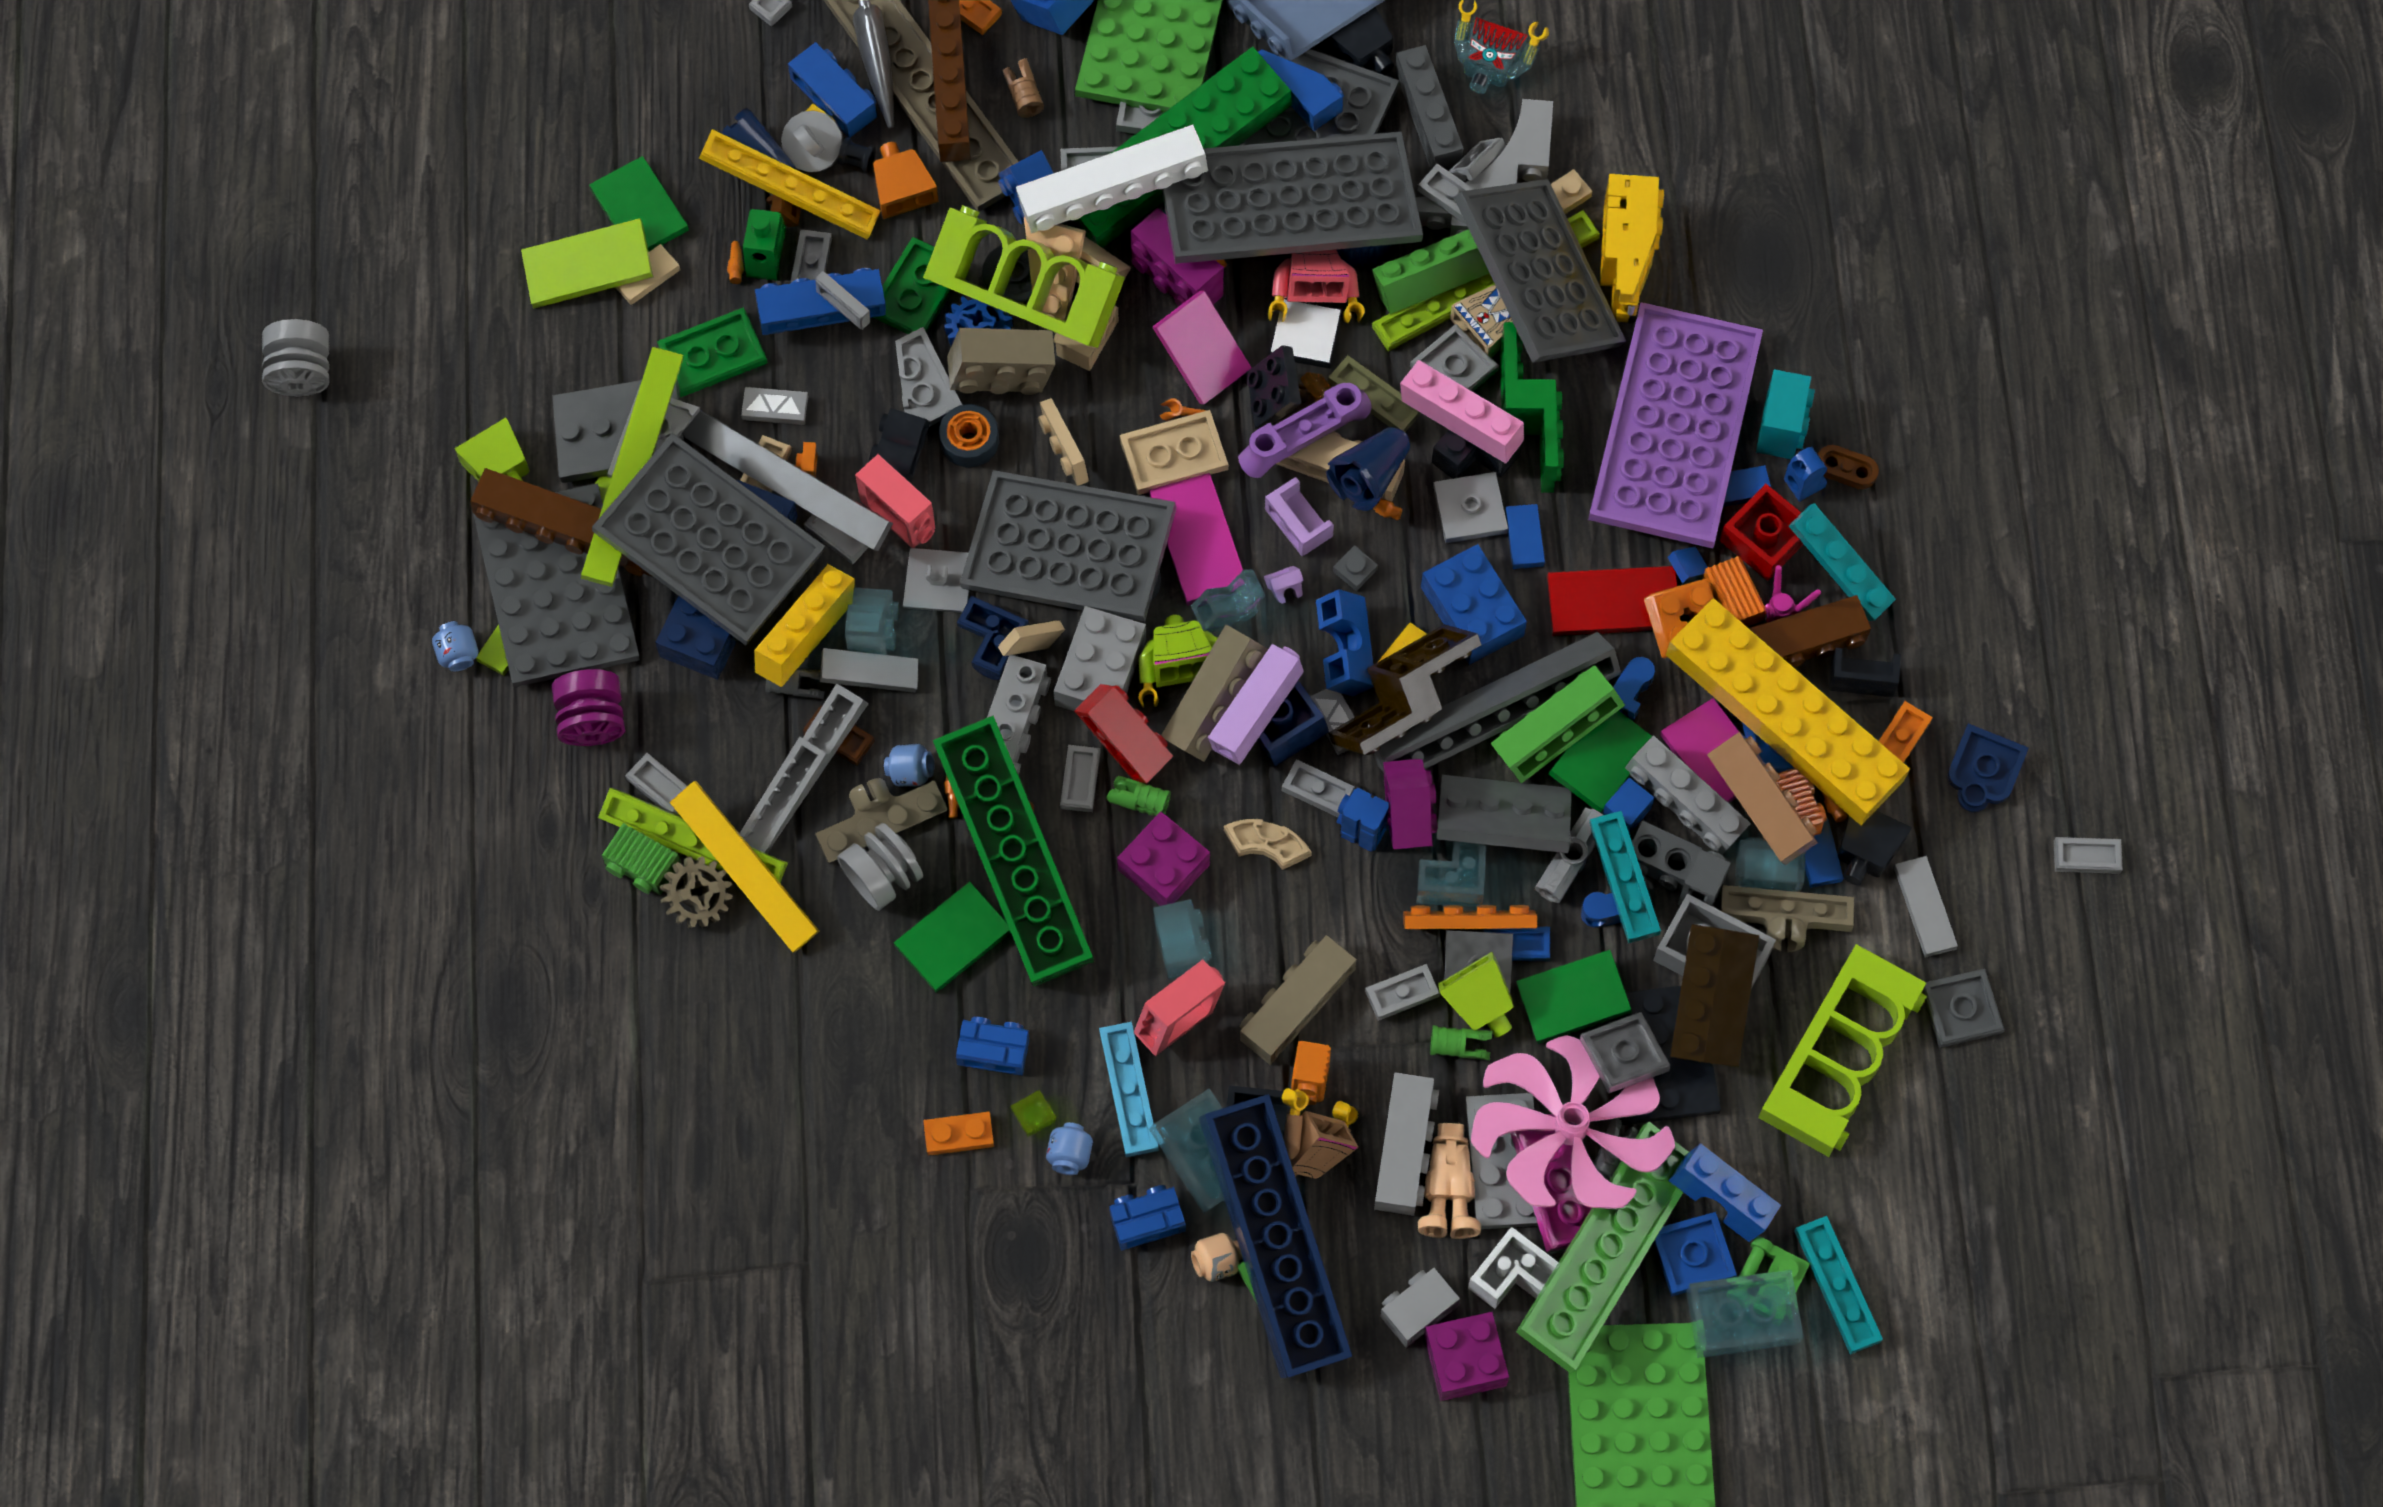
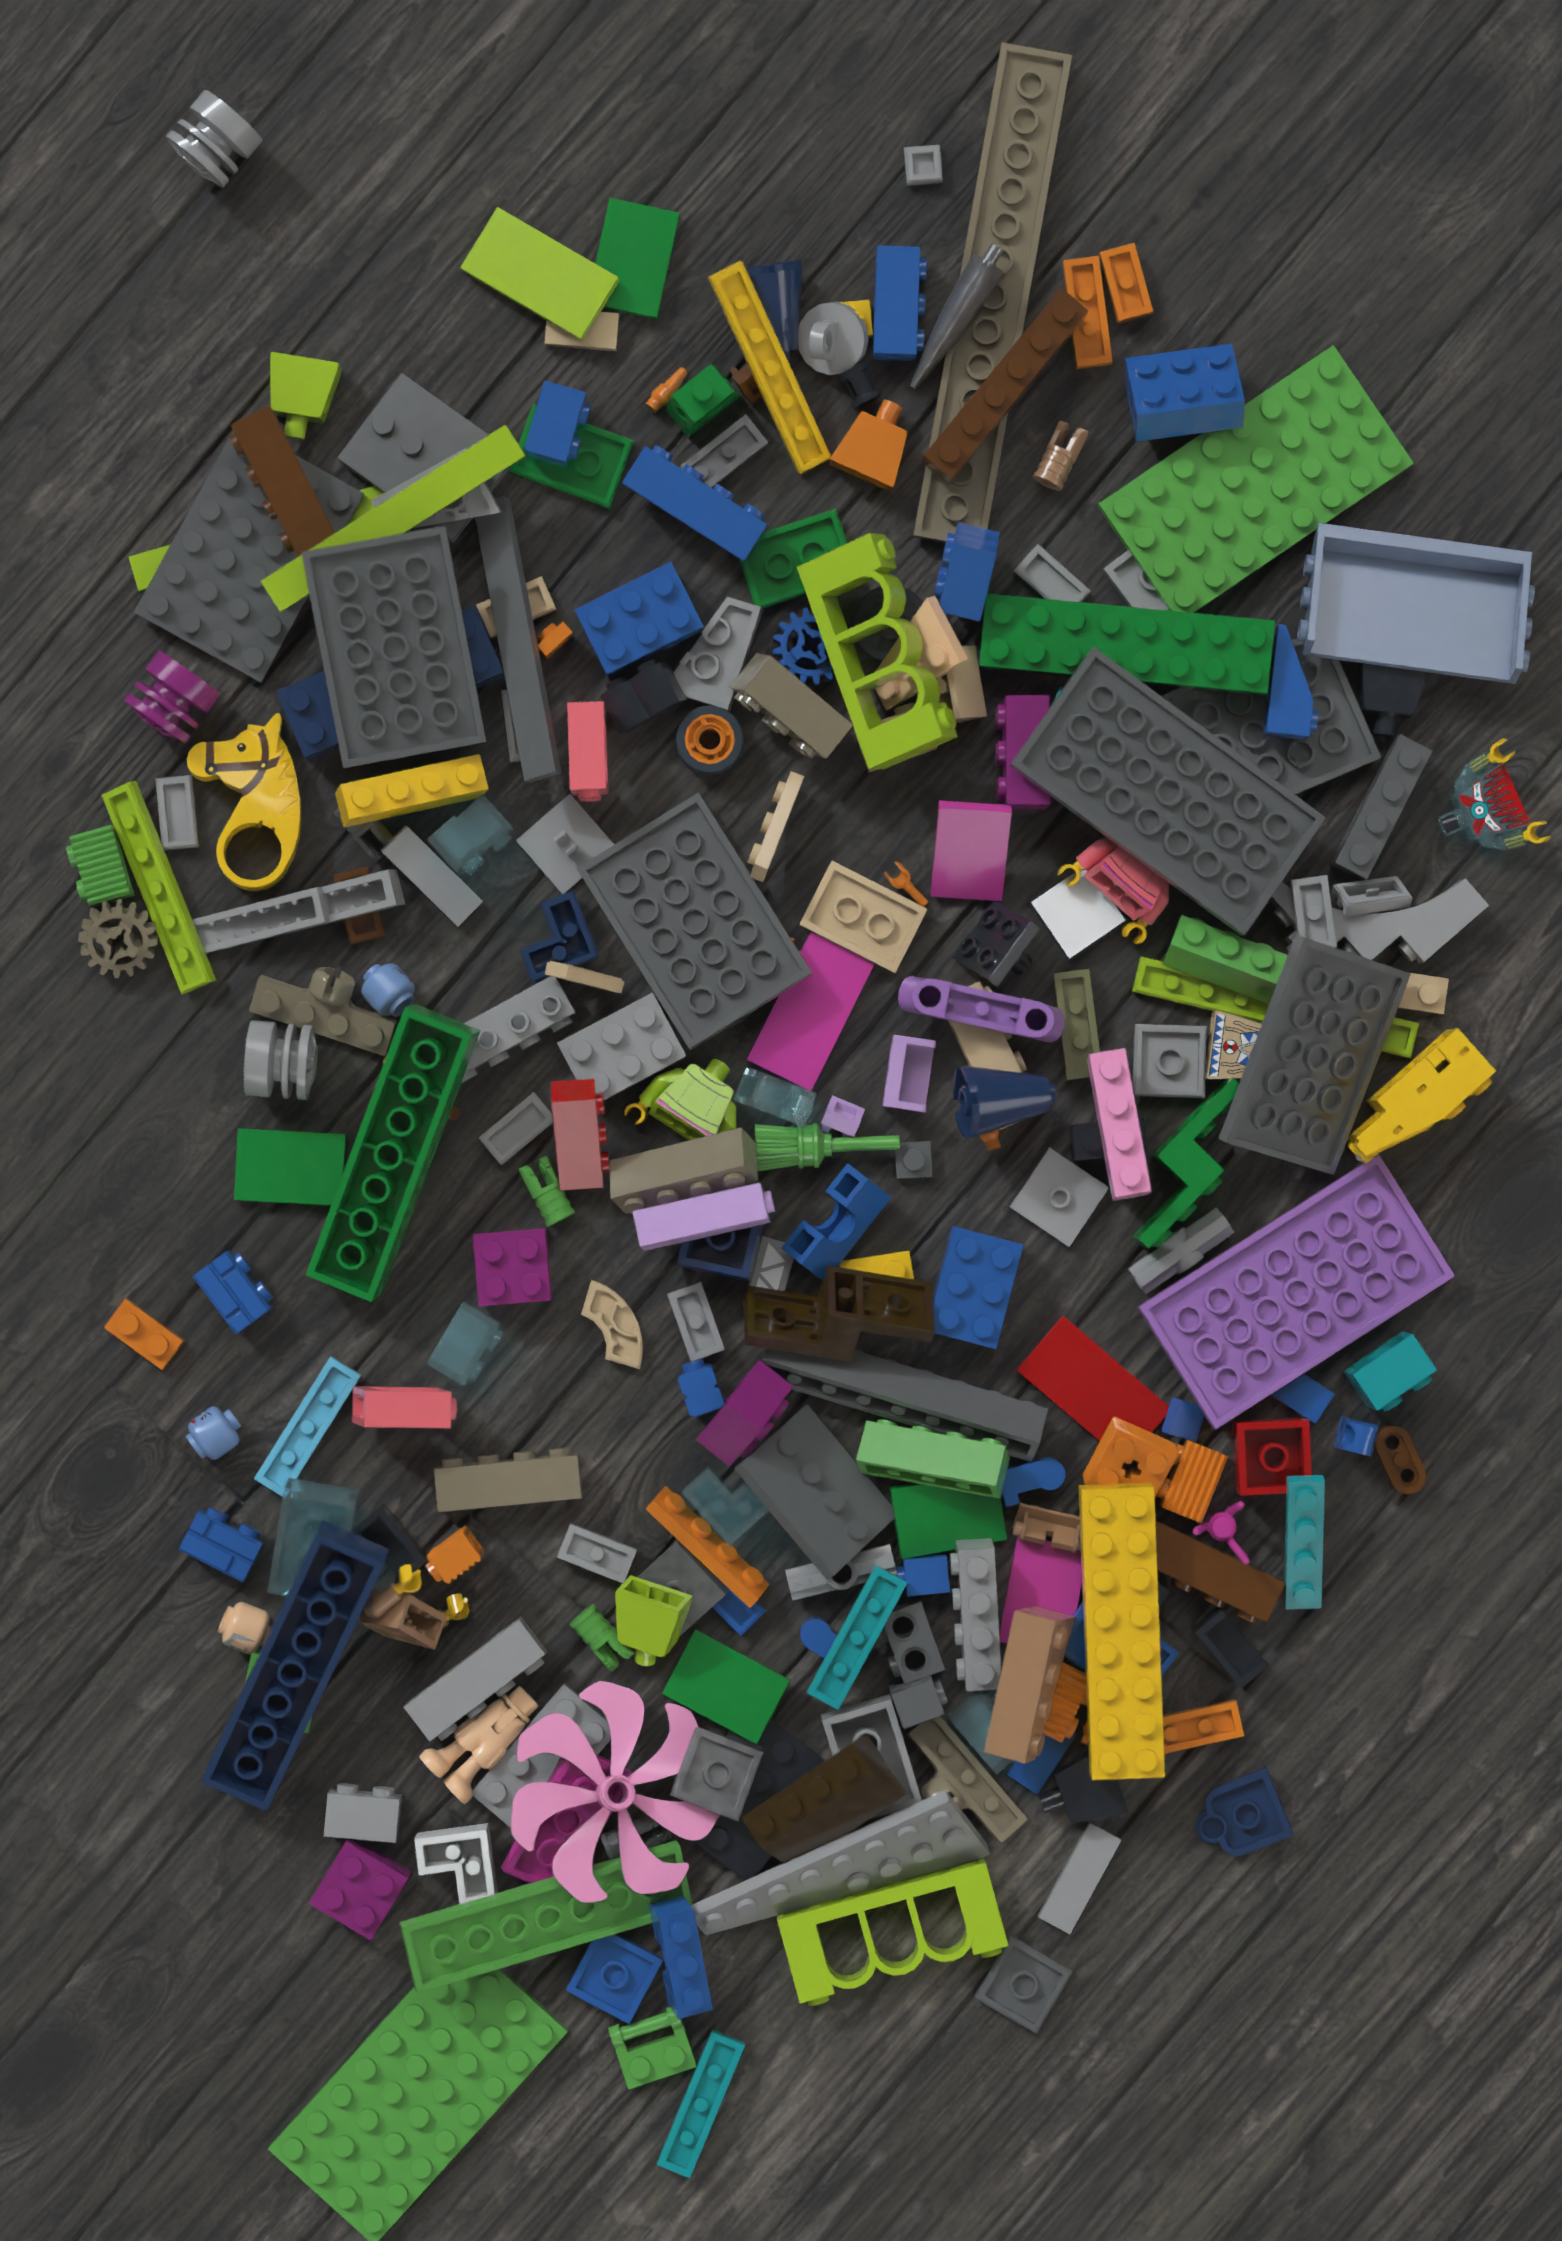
camera: 45 degrees right, 20 degrees up
medium blue head [432,621,479,672] -> none
yellow tile [669,781,820,952] -> none
light grey tile [741,387,808,425] -> none
light grey tile [815,271,870,330] -> none
clear neon green plate [1010,1090,1057,1137] -> none
white brick [1016,125,1208,233] -> none
clear orange tile [1300,372,1332,401] -> none
blue tile [1505,504,1545,569] -> none
clear light blue brick [1686,1270,1803,1358] -> none
light grey tile [2054,837,2123,874] -> none
none -> yellow animal [187,713,302,891]
none -> blue brick [524,381,592,467]
none -> blue brick [575,562,704,679]
none -> light grey wing [691,1790,990,1935]
none -> bright green piece [755,1123,900,1172]
none -> medium nougat hinge [1012,1503,1081,1553]
none -> light grey piece [1128,1207,1234,1294]

